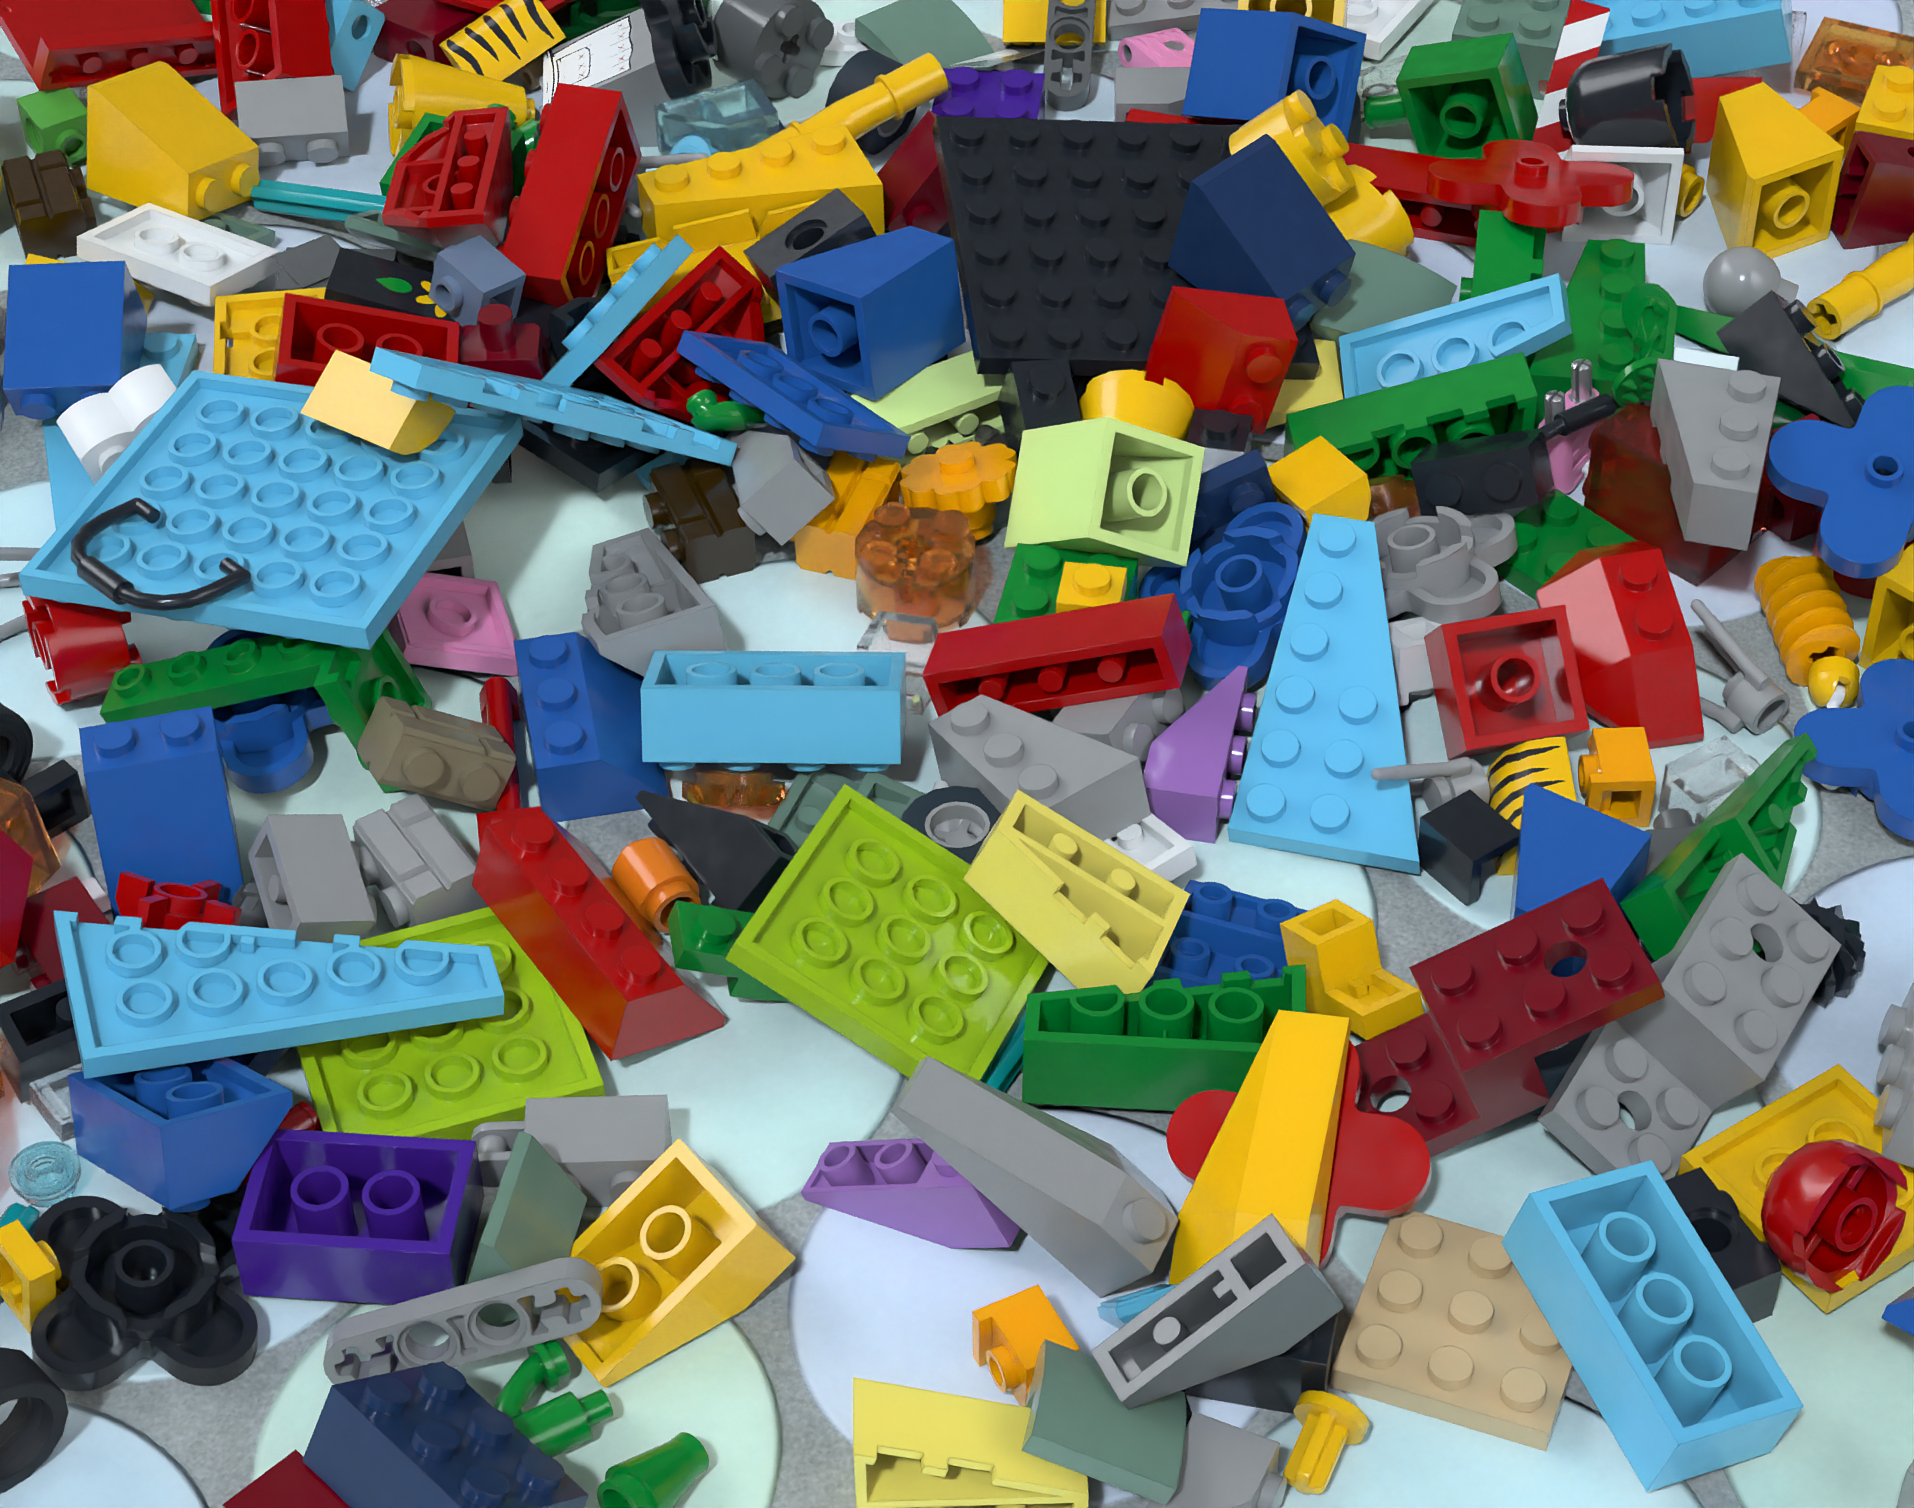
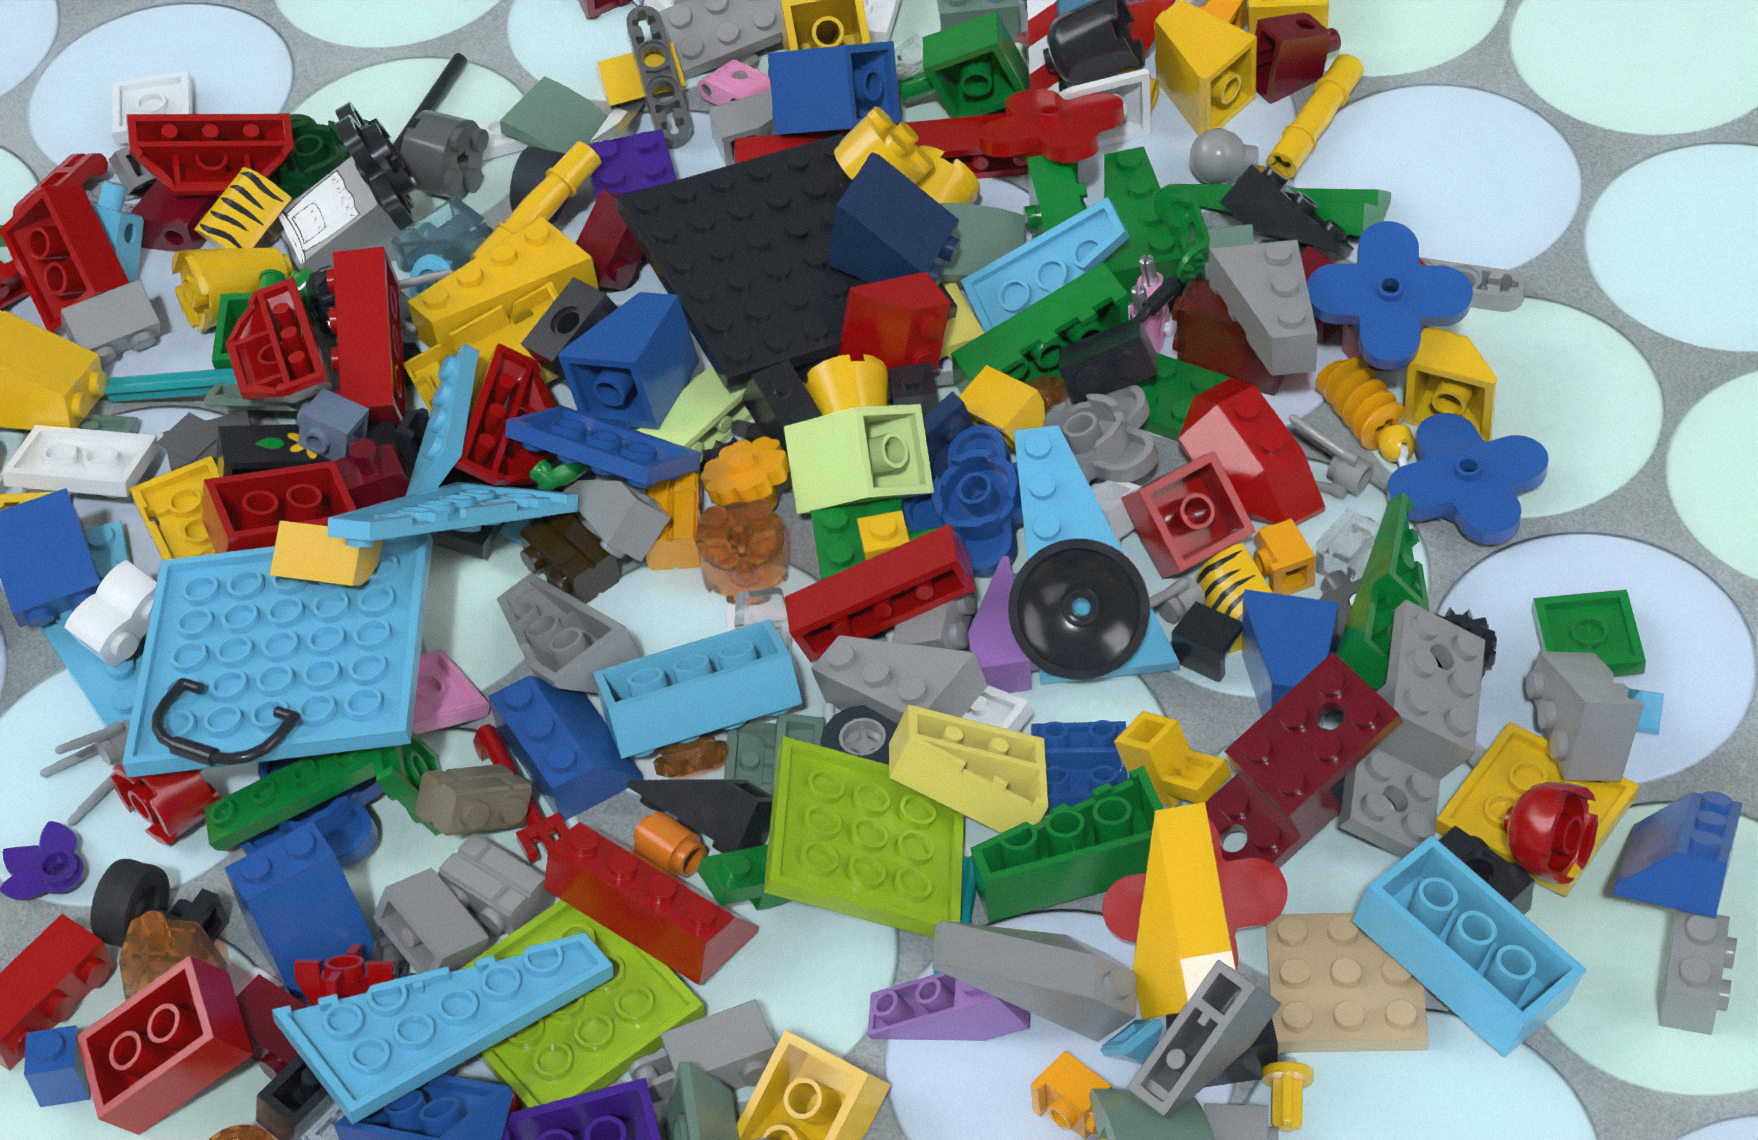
camera: 15 degrees left, 5 degrees up
none -> black dish [1008,538,1150,680]

